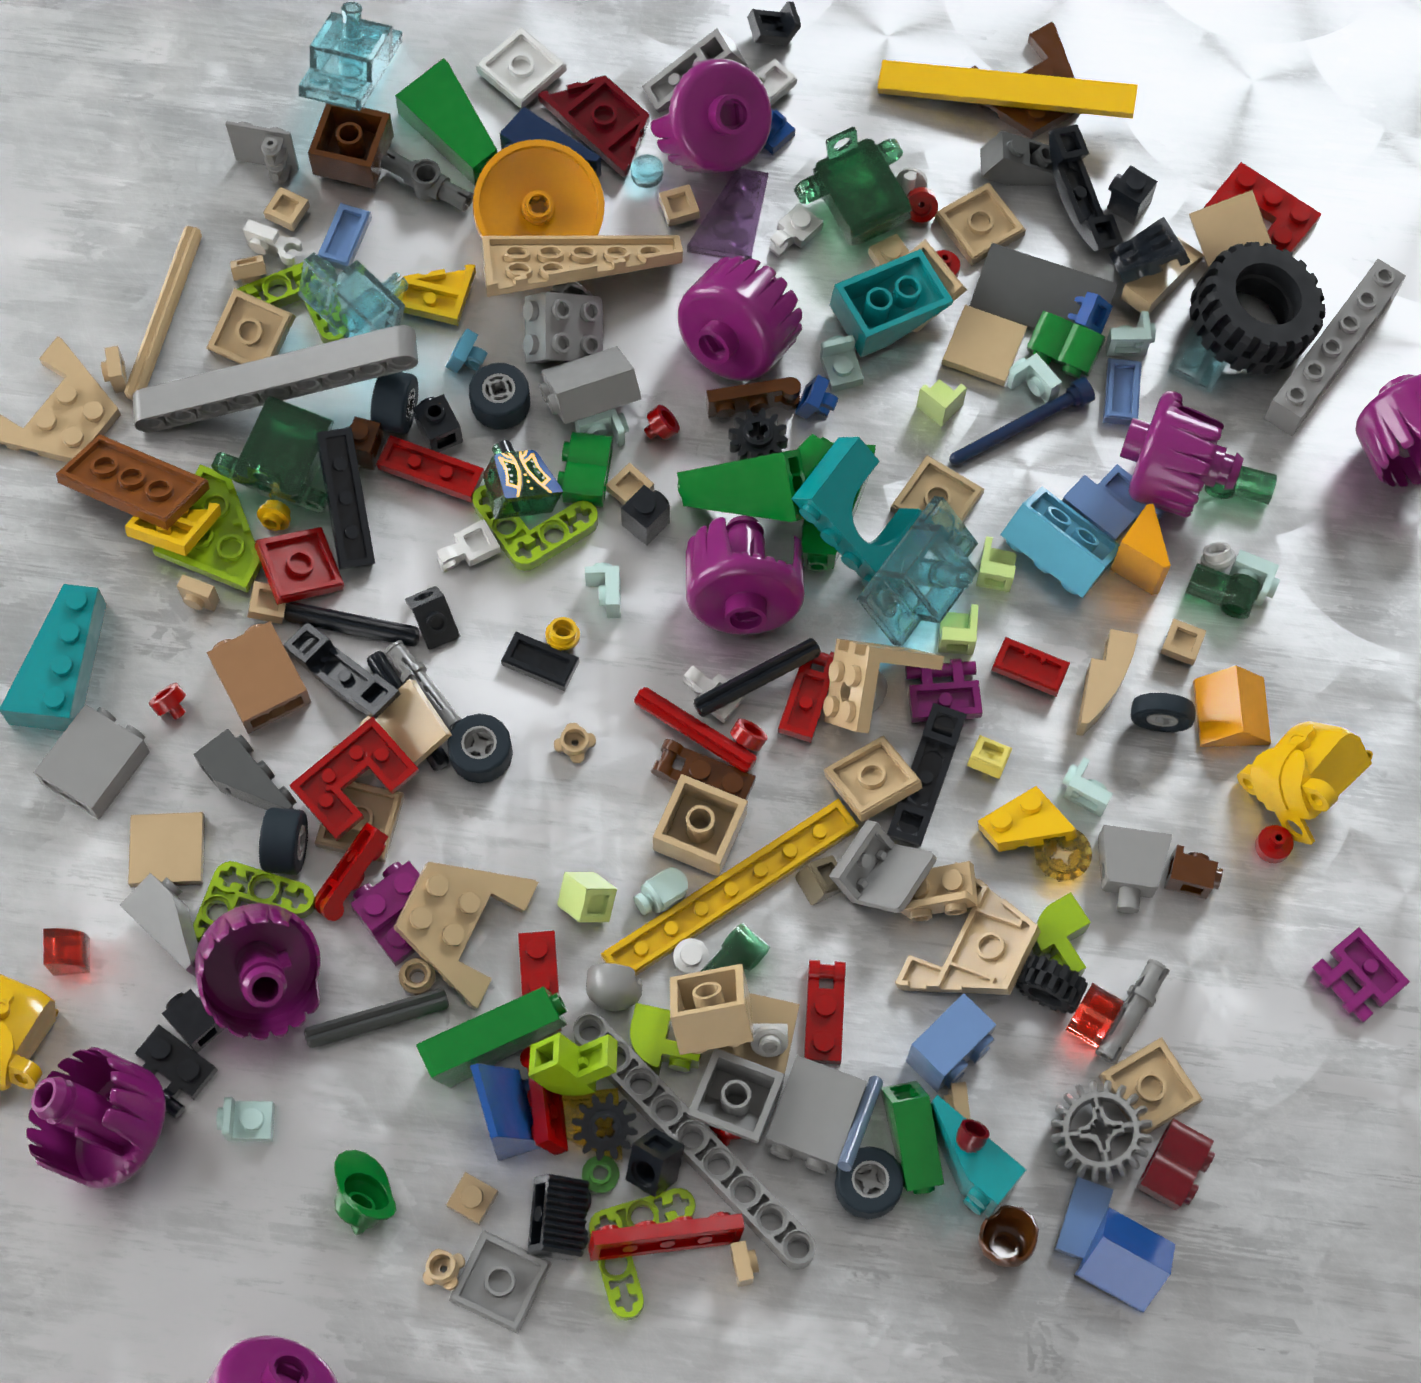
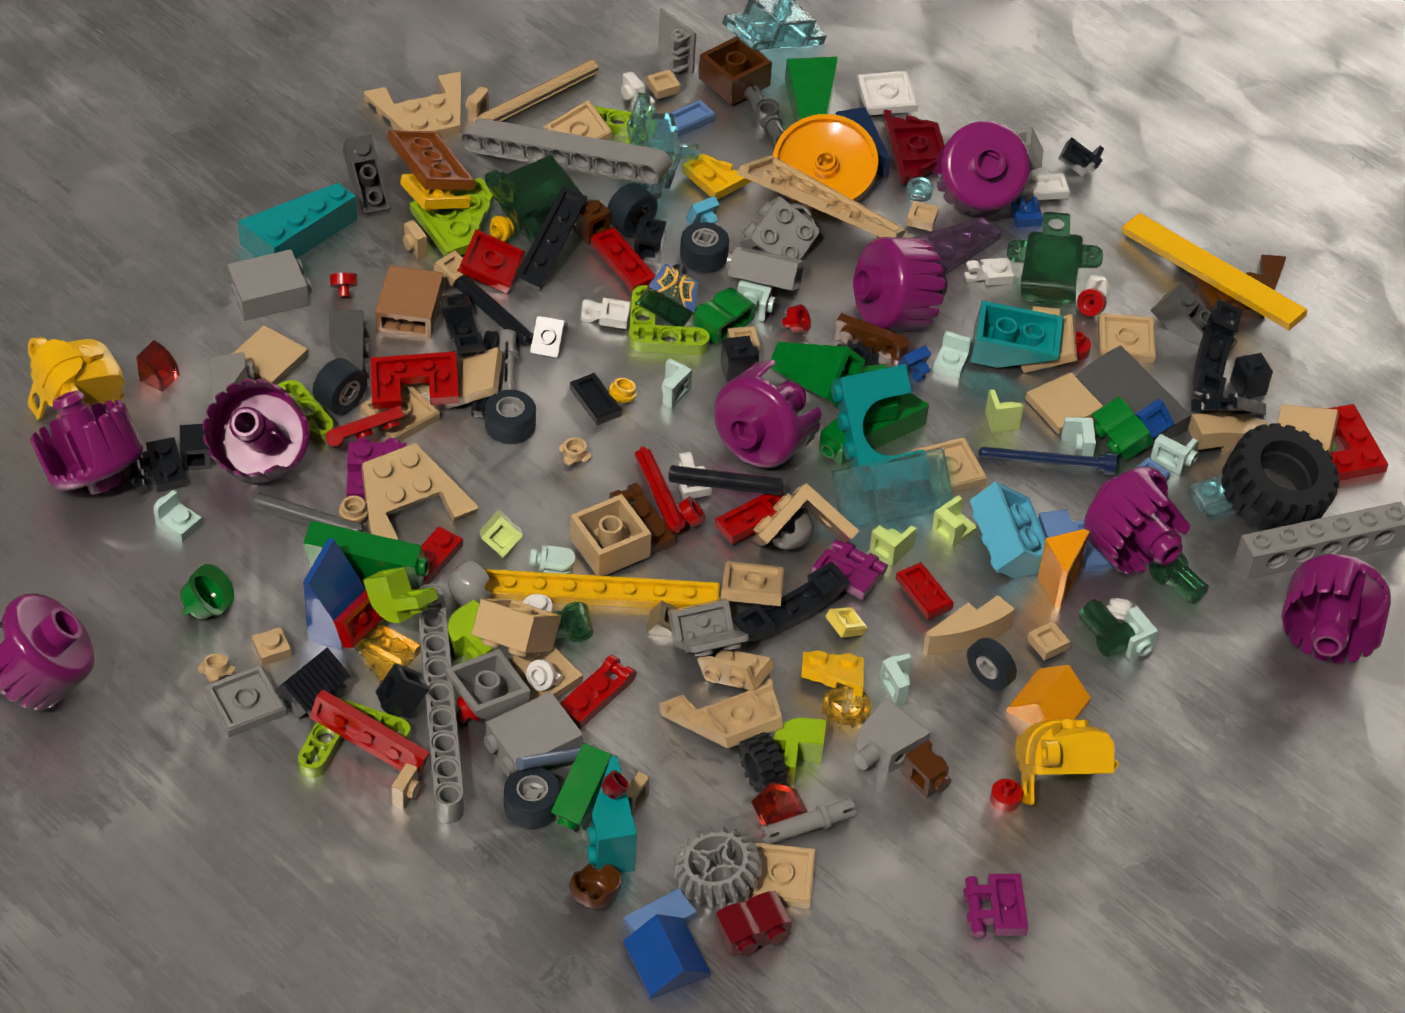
camera: 35 degrees right, 20 degrees down
tan plate [230,254,267,283] -> none
black gear [572,1092,638,1161] -> none
bright green plate [582,1156,619,1194] -> none
medium blue brick [906,993,996,1093] -> none
none -> dark grey slope [343,134,390,215]

